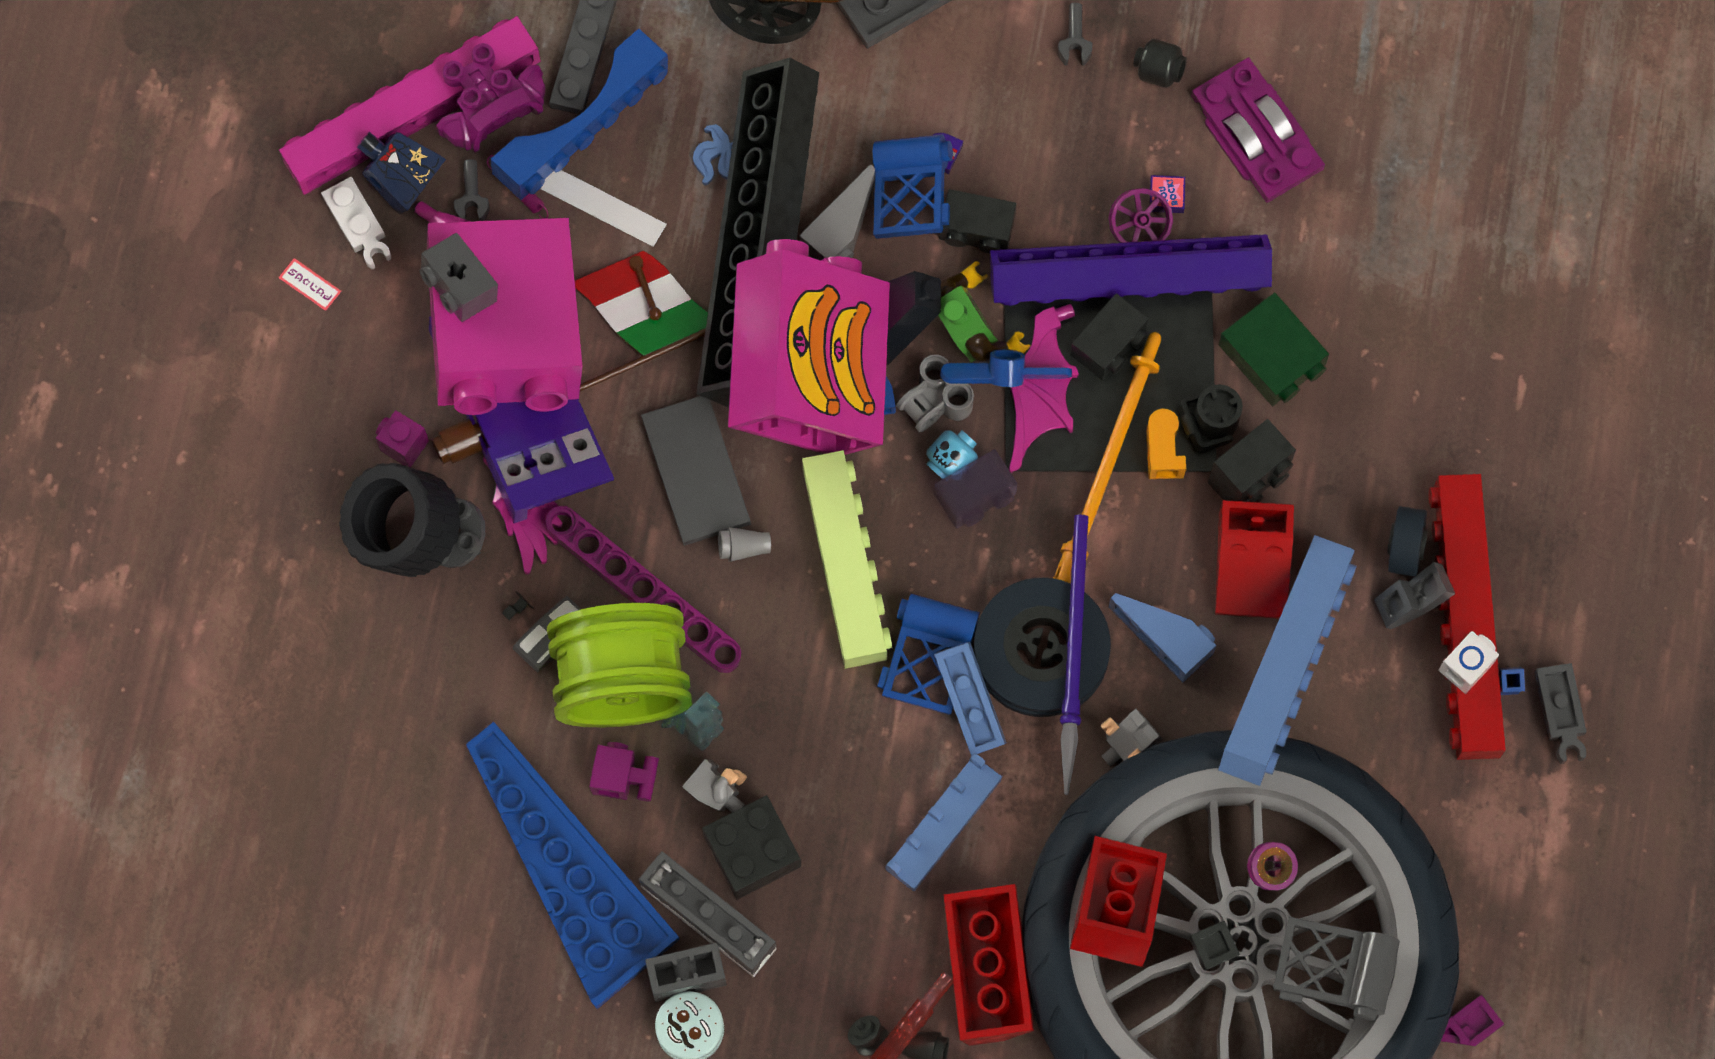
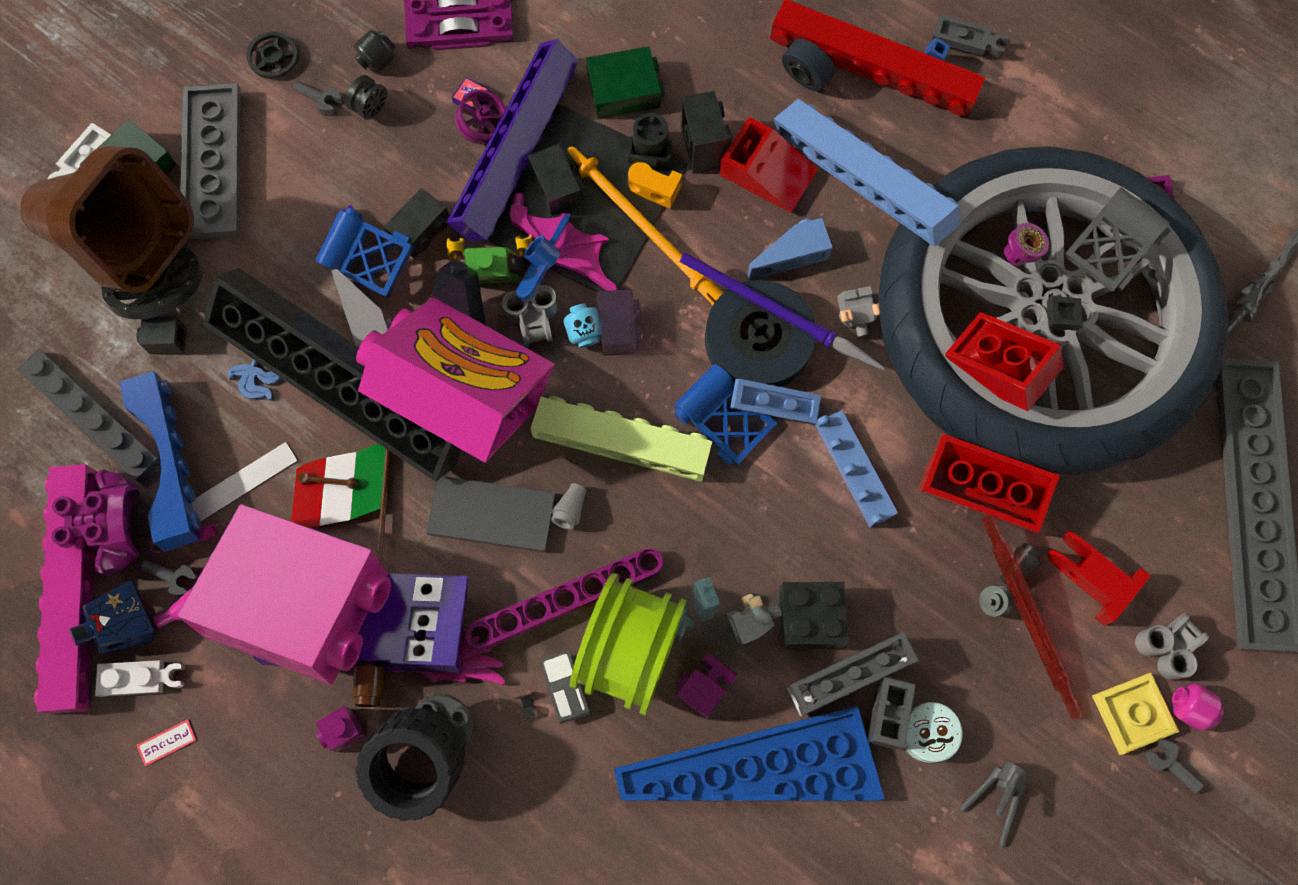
camera: 65 degrees left, 0 degrees up
dark grey brick [419,233,498,322] -> none
dark grey slope [1374,562,1455,629] -> none
white brick [1438,631,1499,694] -> none
none -> pearl dark grey brick [136,316,186,354]
none -> pearl dark grey wheel [345,75,387,120]

